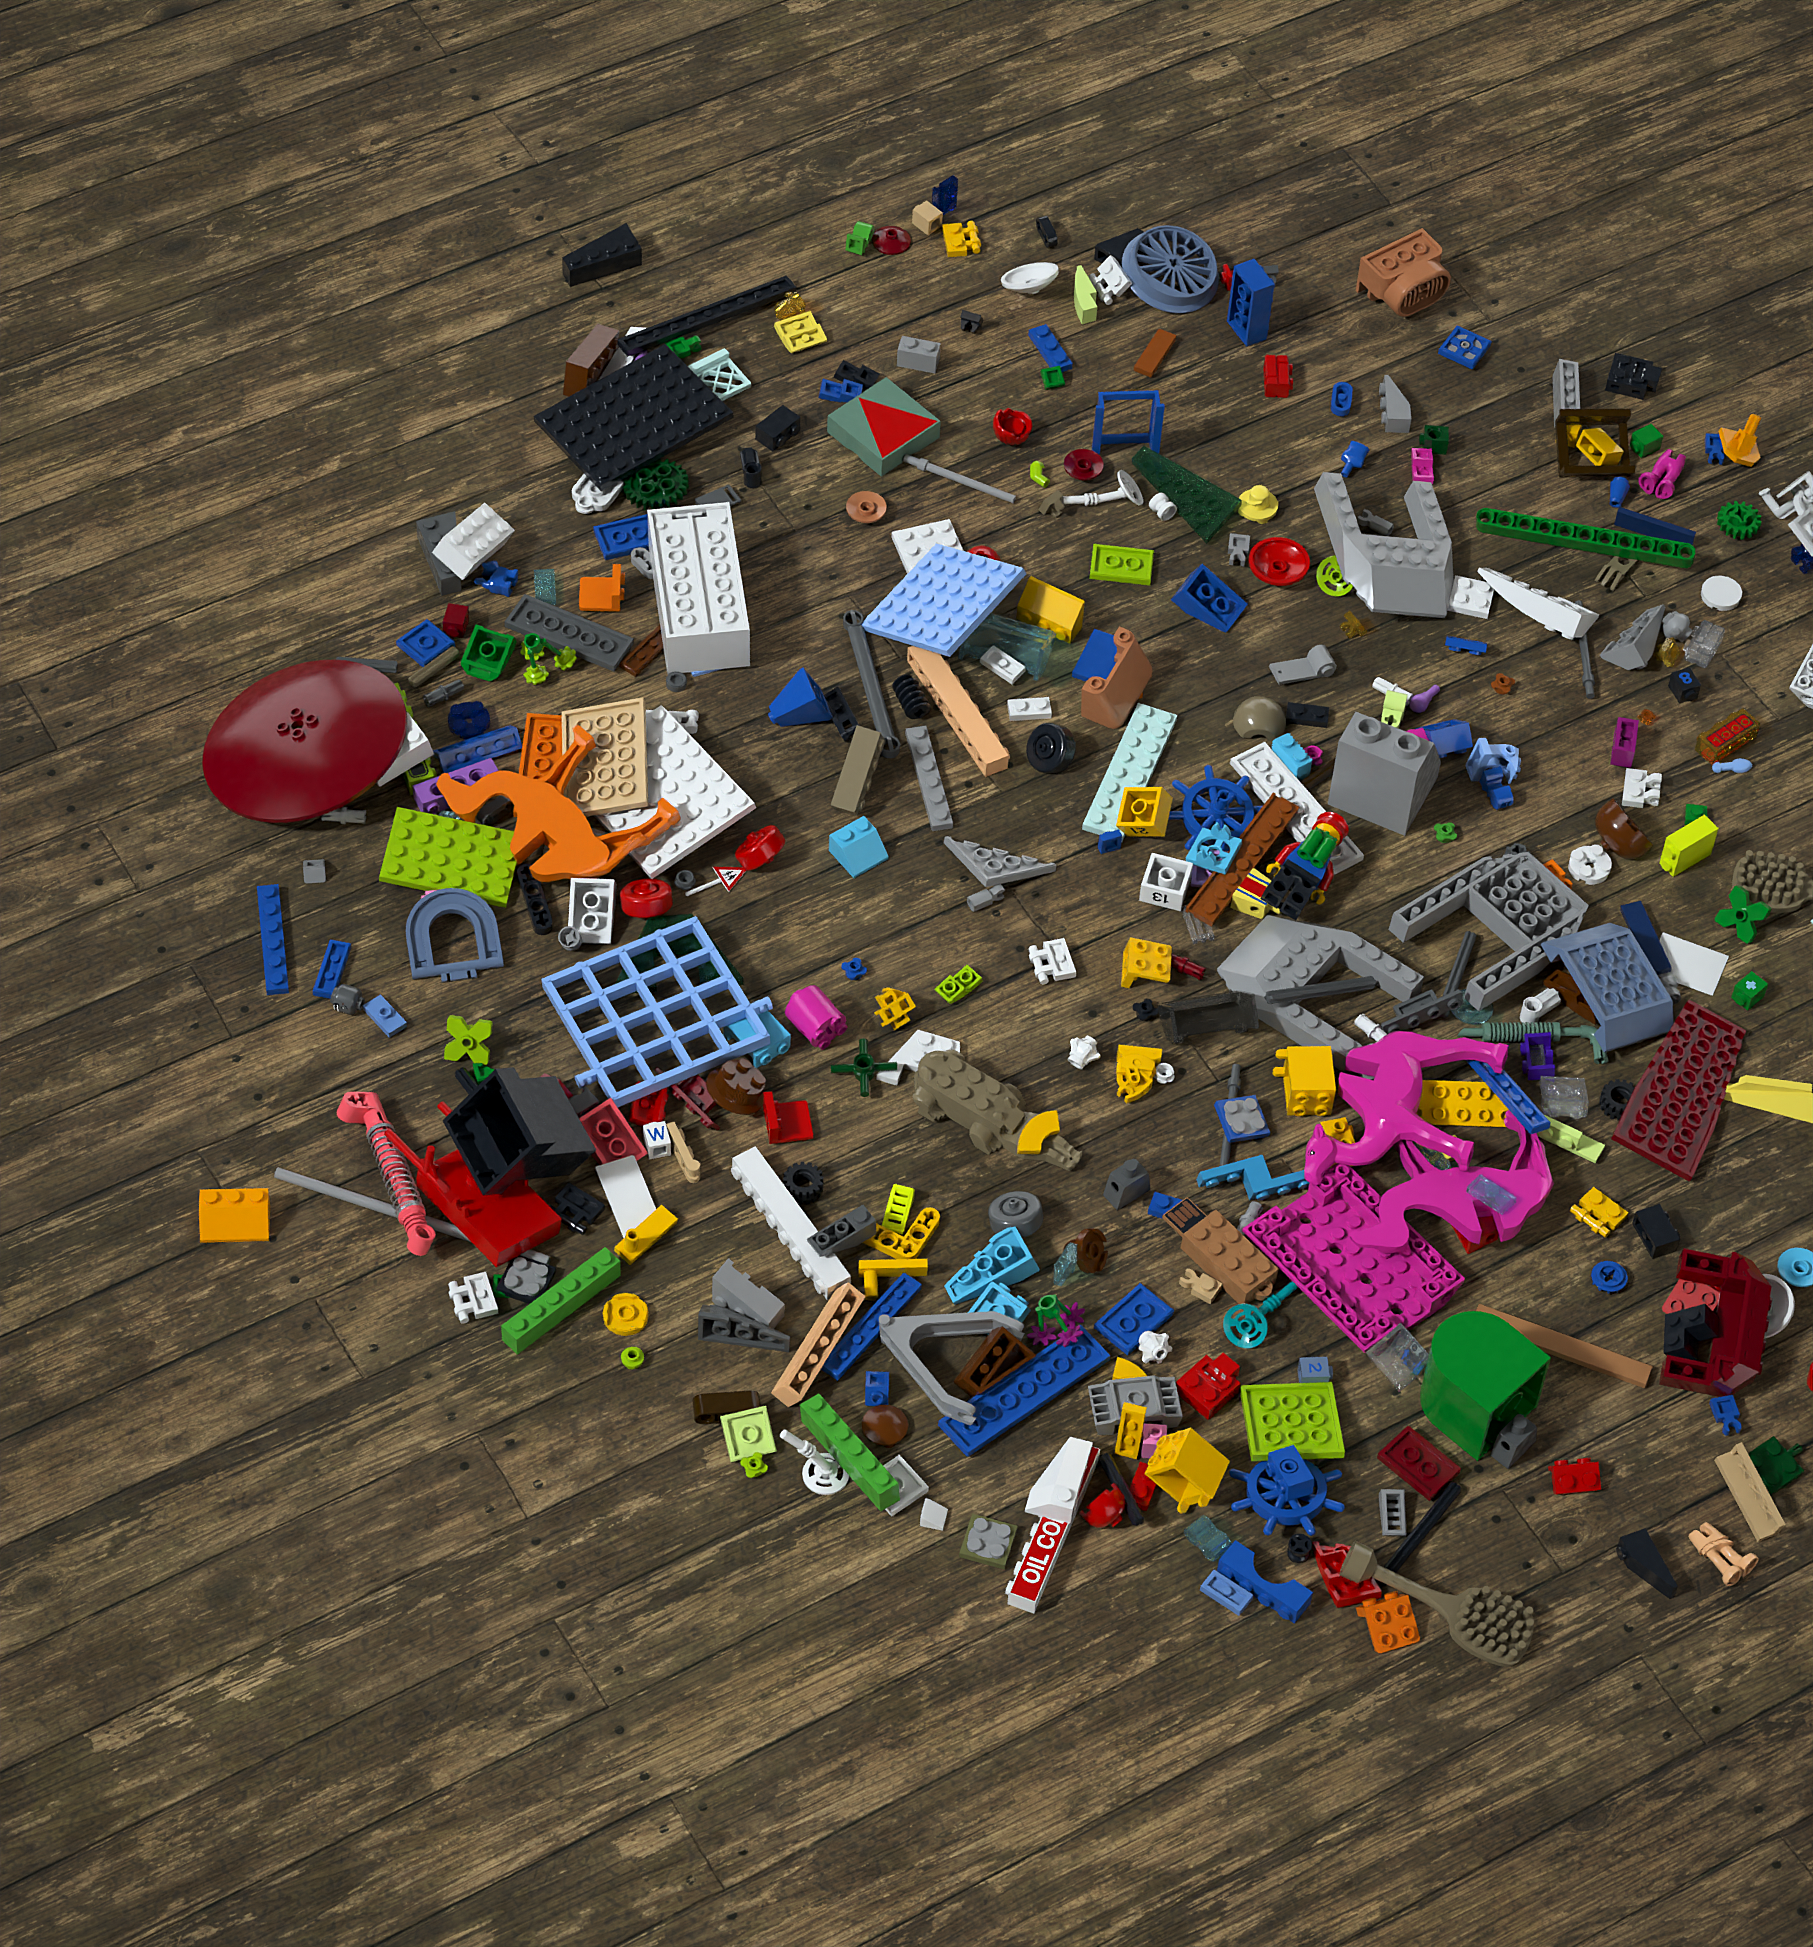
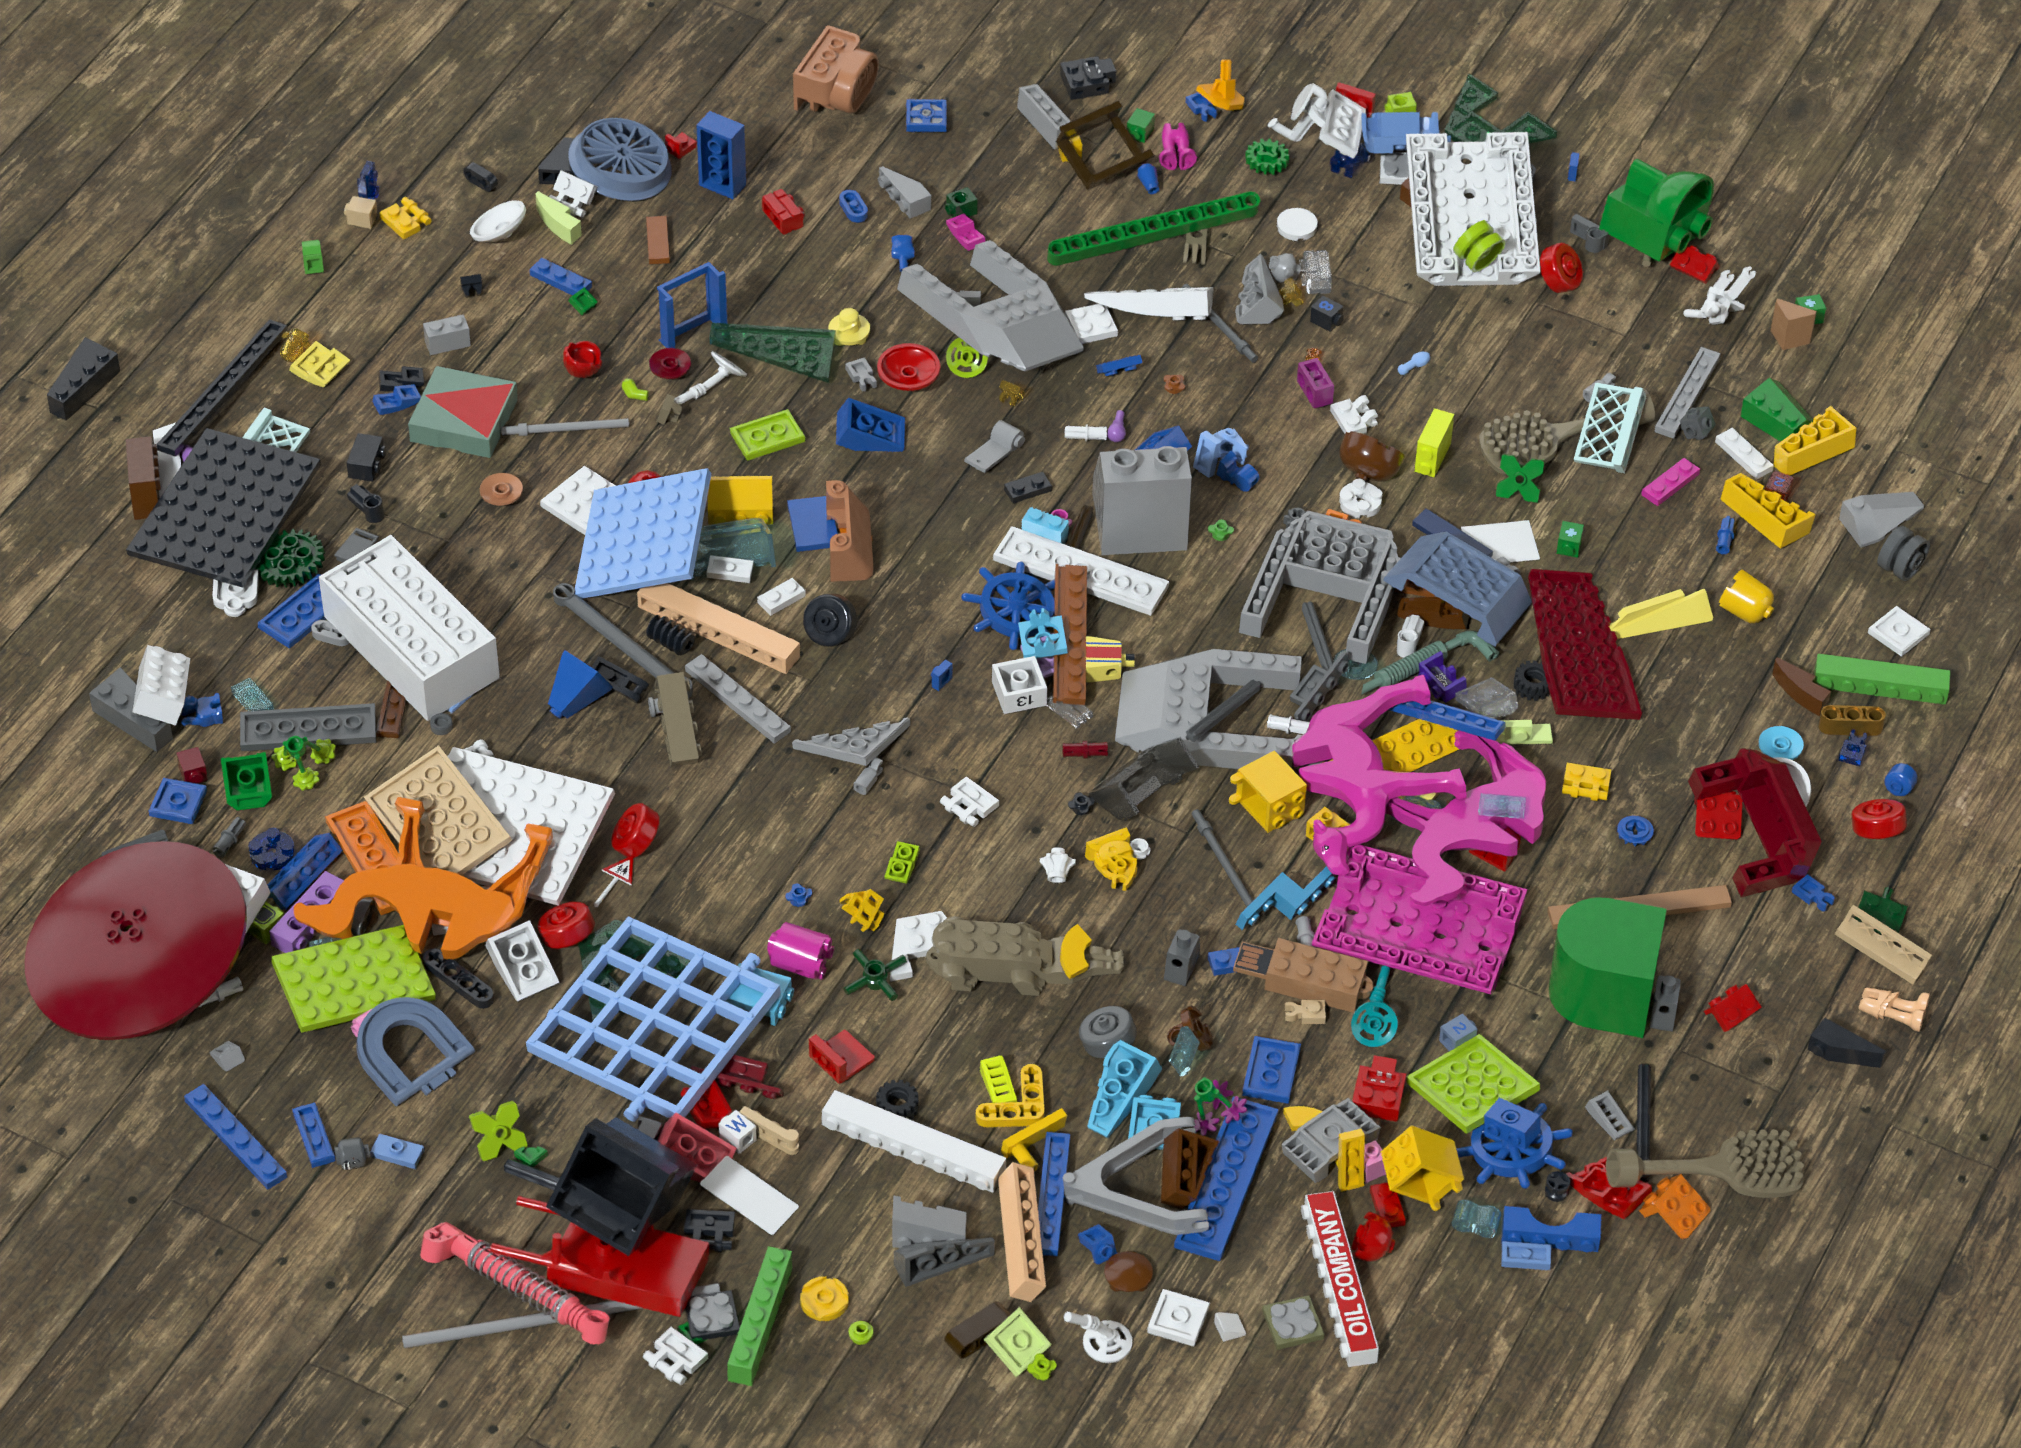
camera: 30 degrees left, 5 degrees down
light orange slope [199,1188,270,1243] -> none
dark tan axle [408,646,459,688] -> none
light grey wheel [558,926,582,951] -> none
orange bracket [579,564,625,611] -> none
yellow piece [614,1205,678,1265] -> none
green plate [665,336,702,359] -> none
dark grey plate [675,870,696,890] -> none
reddish brown piece [706,1058,766,1115] -> none
bright green brick [800,1394,900,1511] -> none
dark grey slope [807,1205,876,1257] -> none
medium azure slope [829,816,889,878] -> none
dark red dish [872,226,911,255] -> none
white wedge [1025,1437,1093,1524] -> none
light aqua plate [1082,703,1177,842] -> none
black axle [1099,1453,1144,1526] -> none
yellow brick [1116,787,1173,836] -> none
yellow bracket [1121,937,1172,988] -> none
white rock [1139,1331,1172,1364] -> none
white wheel [1149,493,1177,521] -> none
piece [1214,1095,1270,1143] -> none
dark tan cylinder [1233,696,1286,741] -> none
piece [1260,812,1349,921] -> none
clear slope [1366,1323,1429,1392] -> none
dark red plate [1377,1425,1461,1501] -> none
yellowish green piece [1381,690,1408,729] -> none
yellow brick [1576,428,1624,466] -> none
dark blue tile [1614,507,1696,546] -> none
black brick [1632,1204,1680,1259] -> none
black brick [1664,1304,1719,1361] -> none
green plate [1685,804,1707,825] -> none
clear yellow brick [1695,708,1760,765] -> none

